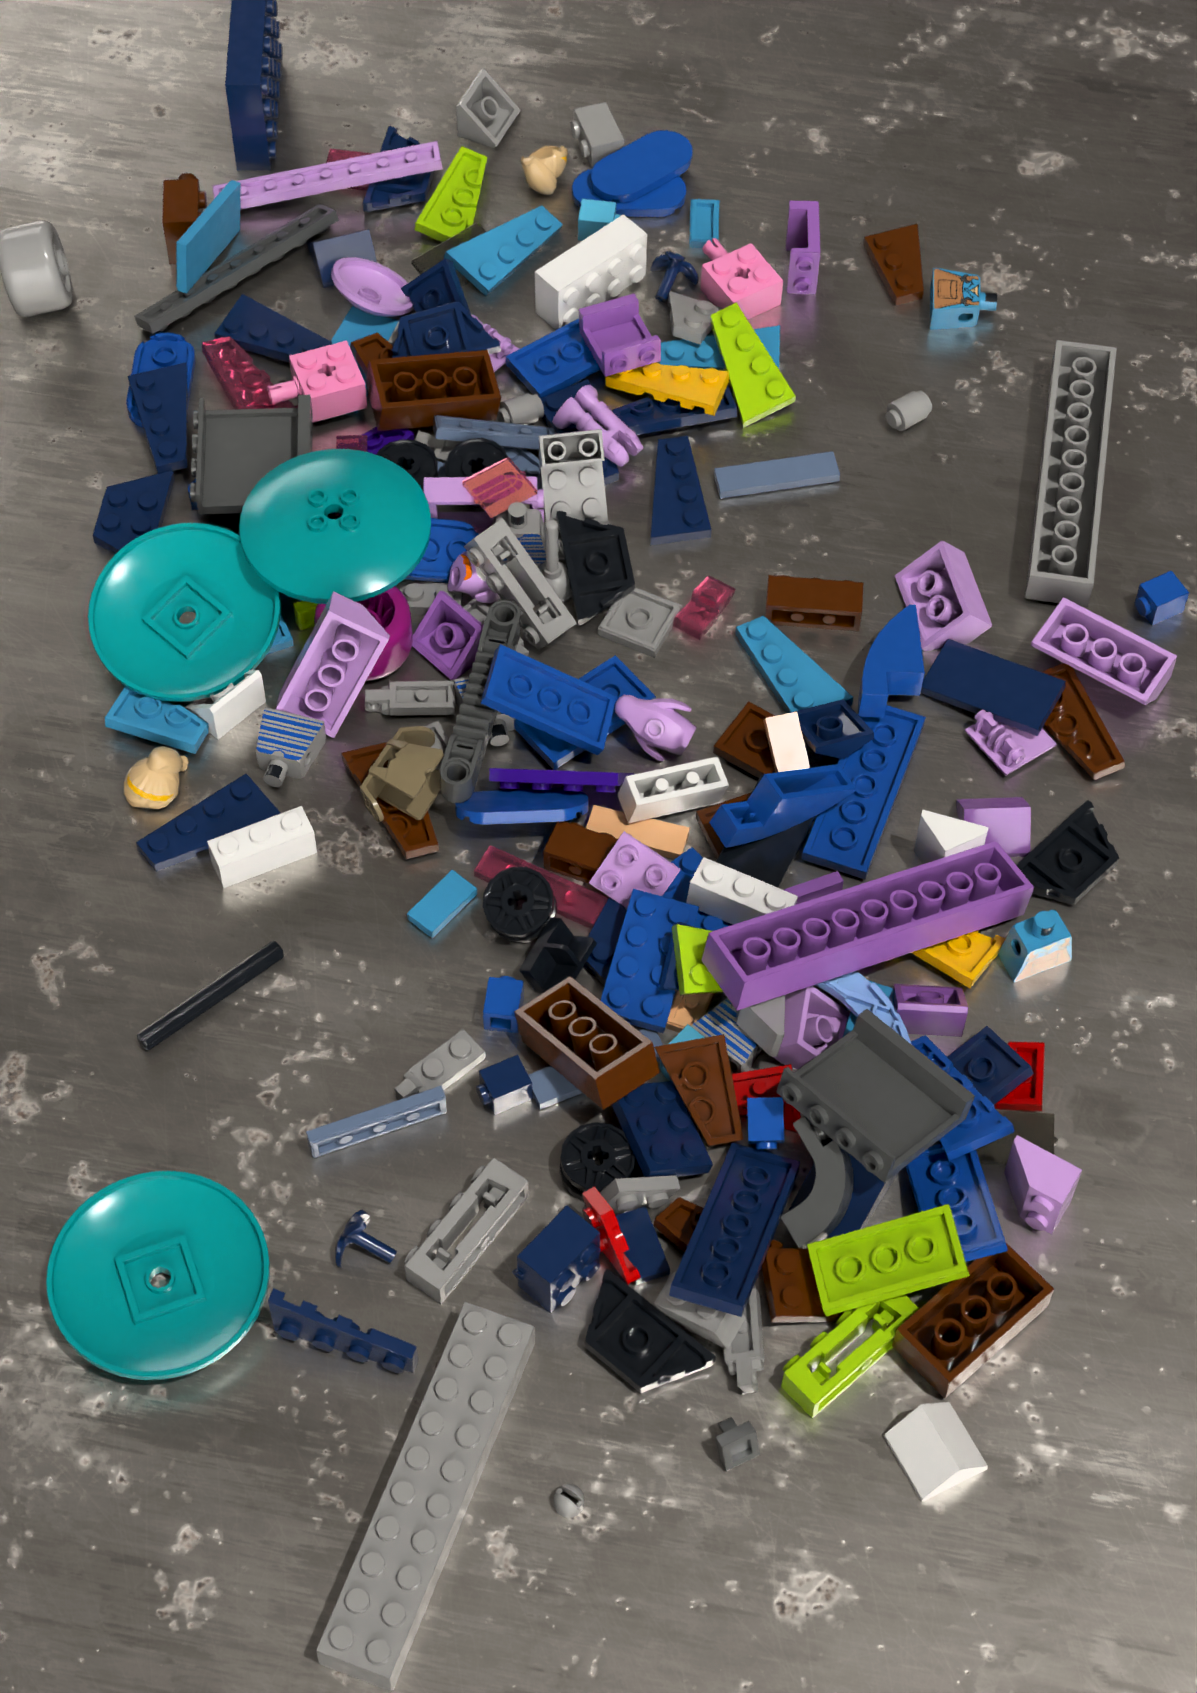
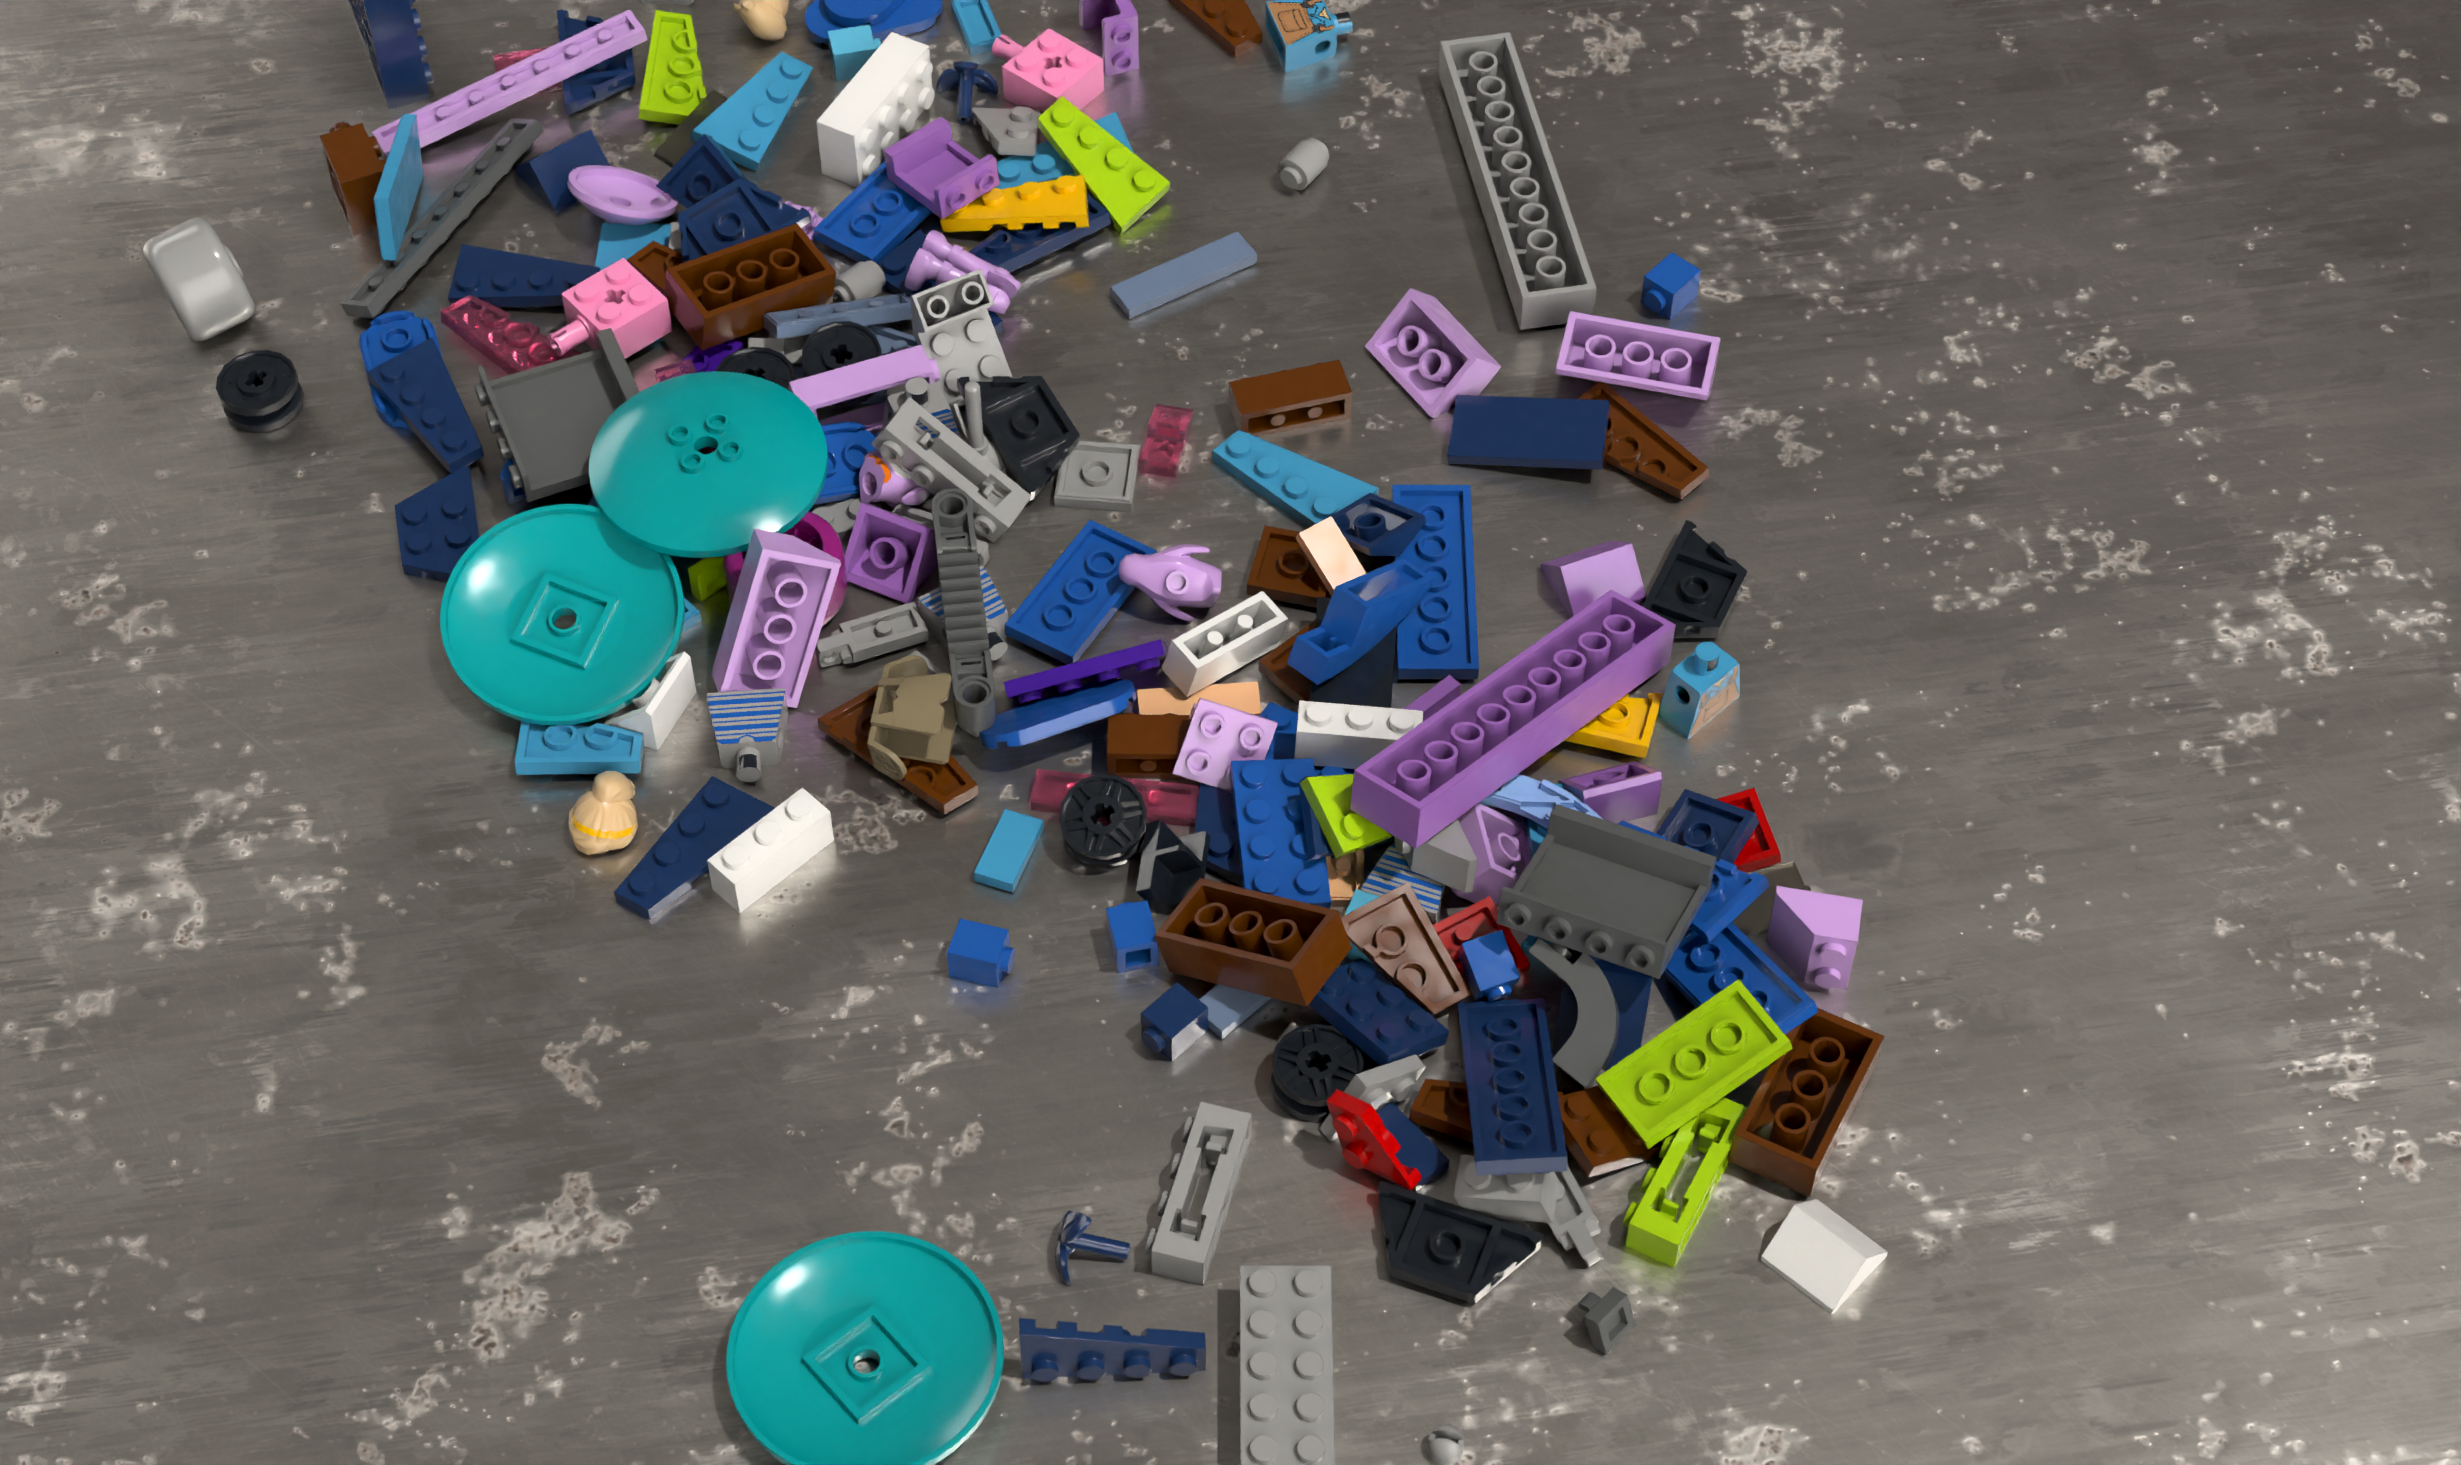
camera: 20 degrees left, 5 degrees down
black axle [136,941,284,1050] -> none
sand blue tile [306,1086,447,1158] -> none
light grey hinge [395,1029,486,1100] -> none
clear pink piece [462,457,537,518] -> none
blue plate [480,644,617,755] -> none
dark blue brick [512,1205,601,1313] -> none
dark blue wing [650,436,712,546] -> none
blue slope [858,605,925,718] -> none
white slope [914,810,989,864] -> none
lavender hinge [965,710,1057,776] -> none
none -> black wheel [216,350,304,433]
none -> blue brick [947,918,1015,988]

